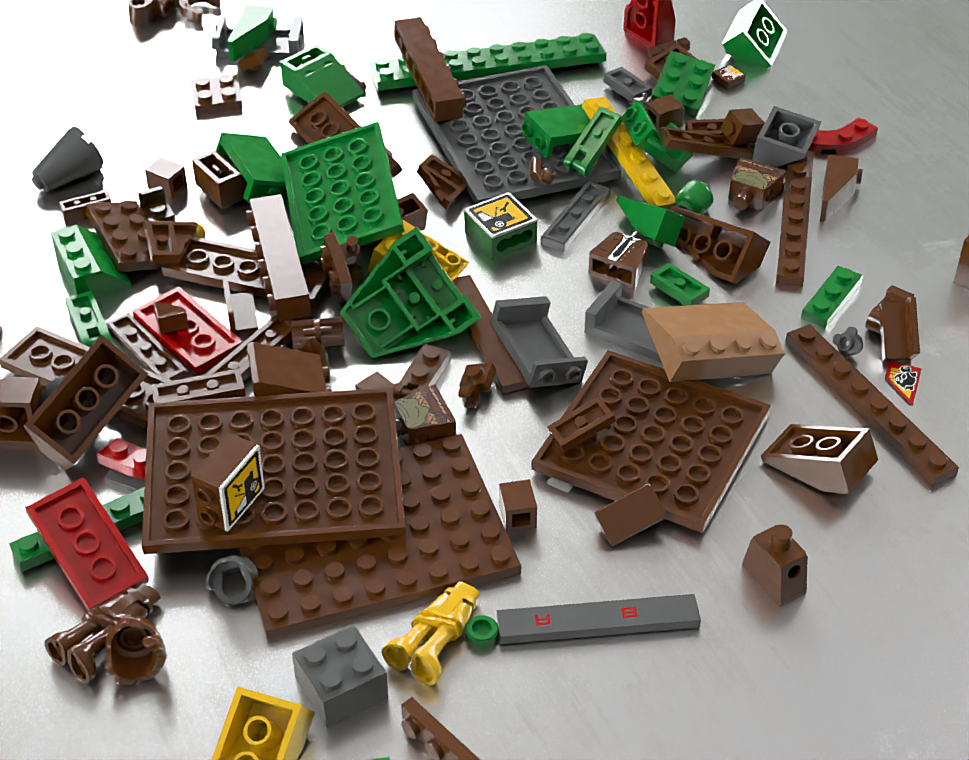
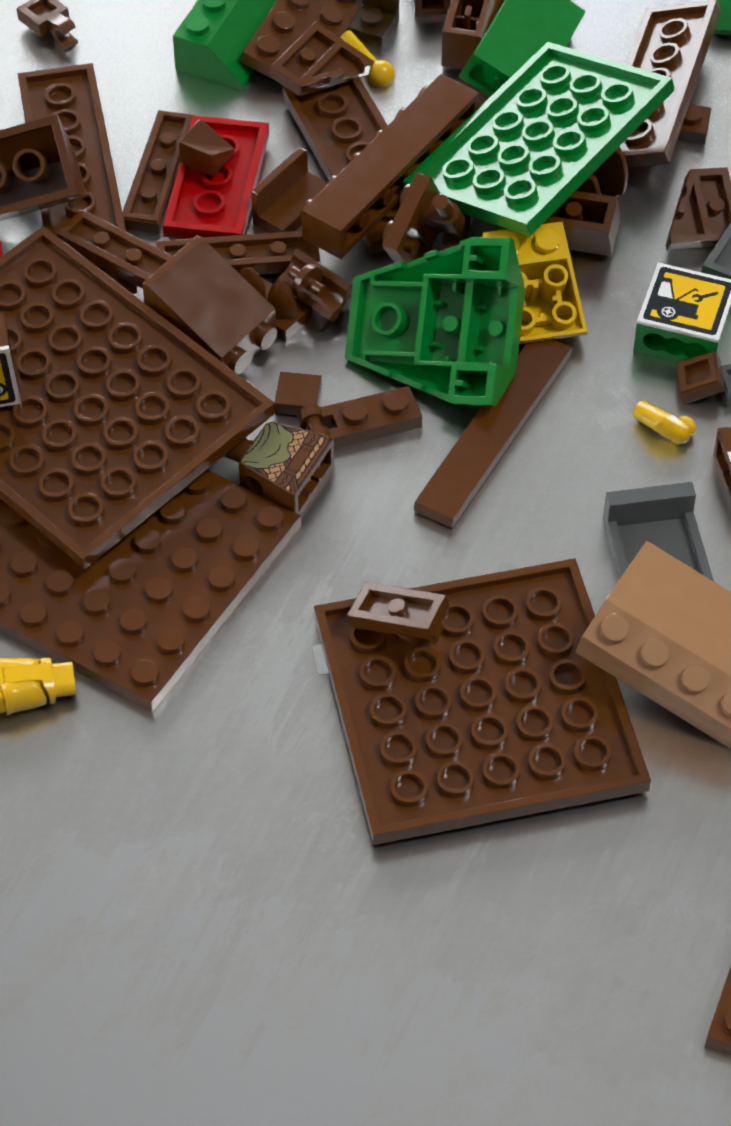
camera: 50 degrees right, 10 degrees up
plate [64,291,112,347] -> none
reddish brown plate [458,362,497,408] -> none
green tile [465,615,499,649] -> none
dark grey panel [490,296,588,388] -> none
dark grey tile [497,594,701,644] -> none
reddish brown brick [499,479,537,532] -> none
reddish brown slope [594,483,667,547] -> none
reddish brown torso [742,524,808,607] -> none
reddish brown slope [761,424,878,494] -> none
none -> yellow arm [633,401,697,444]
none -> reddish brown tile [676,351,725,404]

